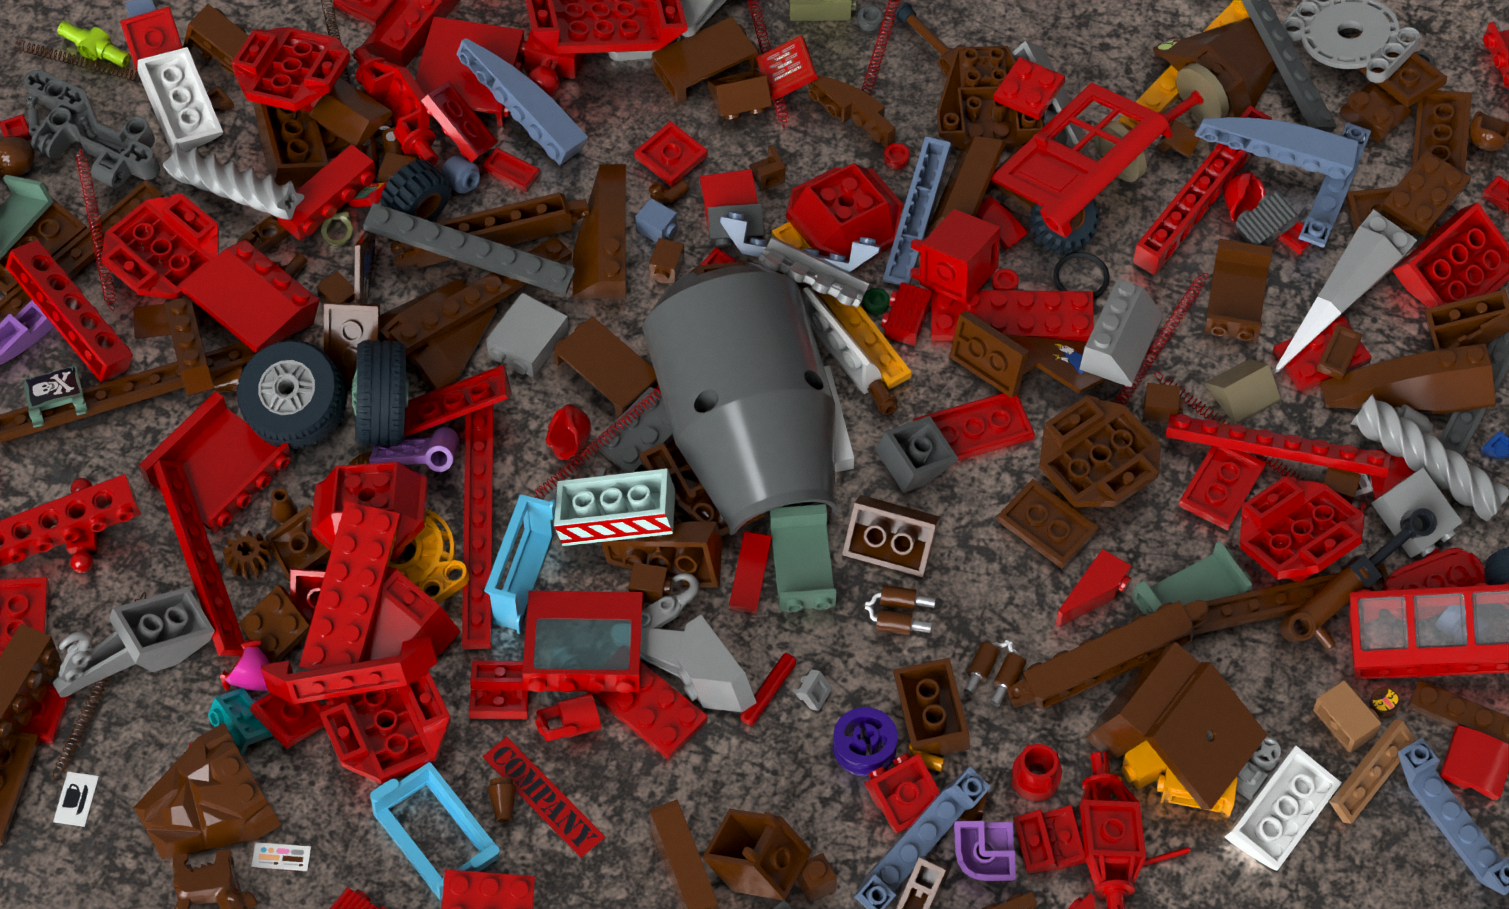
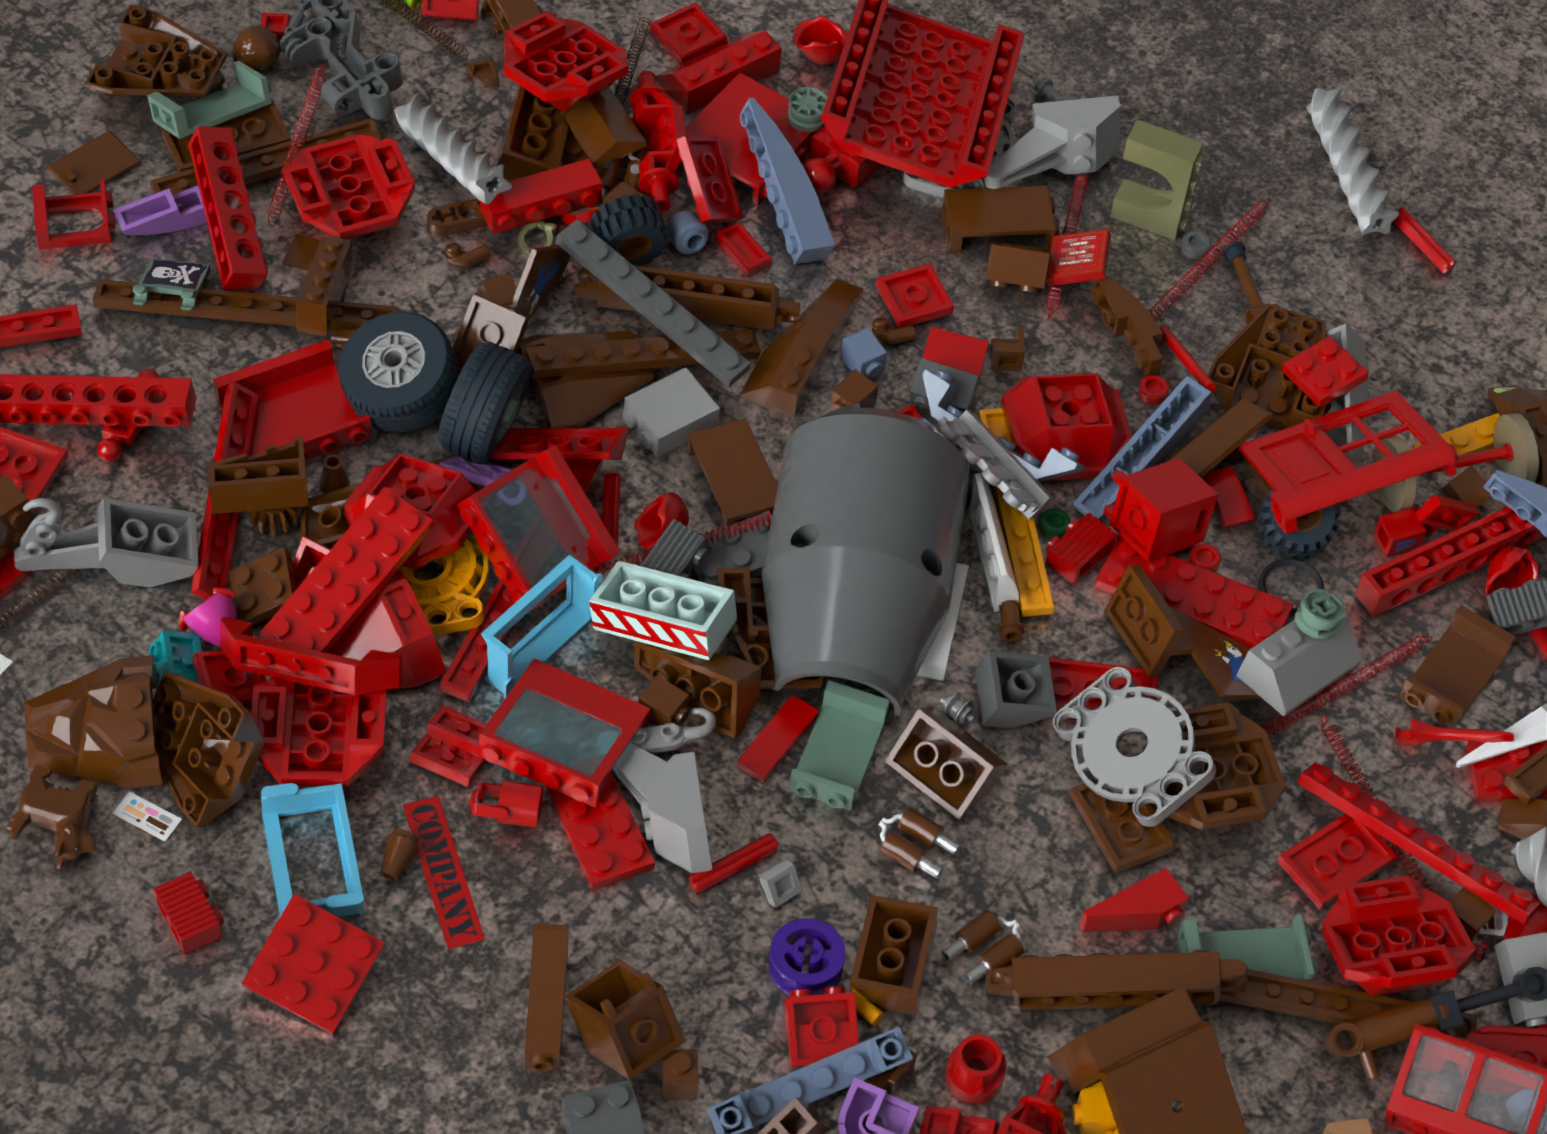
camera: 20 degrees right, 5 degrees down
white slope [138,47,223,153] -> none
red slope [181,239,320,353] -> none
reddish brown brick [1142,383,1184,423] -> none
dark tan slope [1204,359,1281,424] -> none
none -> reddish brown wedge [153,672,265,827]
none -> reddish brown wedge [208,435,309,514]
none -> panel [456,445,621,610]
none -> red axle [602,472,621,547]
none -> dark grey brick [641,519,707,579]
none -> sand green wheel [787,87,827,132]
none -> light grey wheel [939,692,975,726]
none -> light grey piece [1053,667,1216,827]
none -> red bar [1159,325,1216,393]
none -> sand green wheel [1295,589,1346,639]
none -> red brick [1373,507,1426,558]
none -> red piece [1394,719,1514,746]
none -> red plate [1411,495,1480,538]

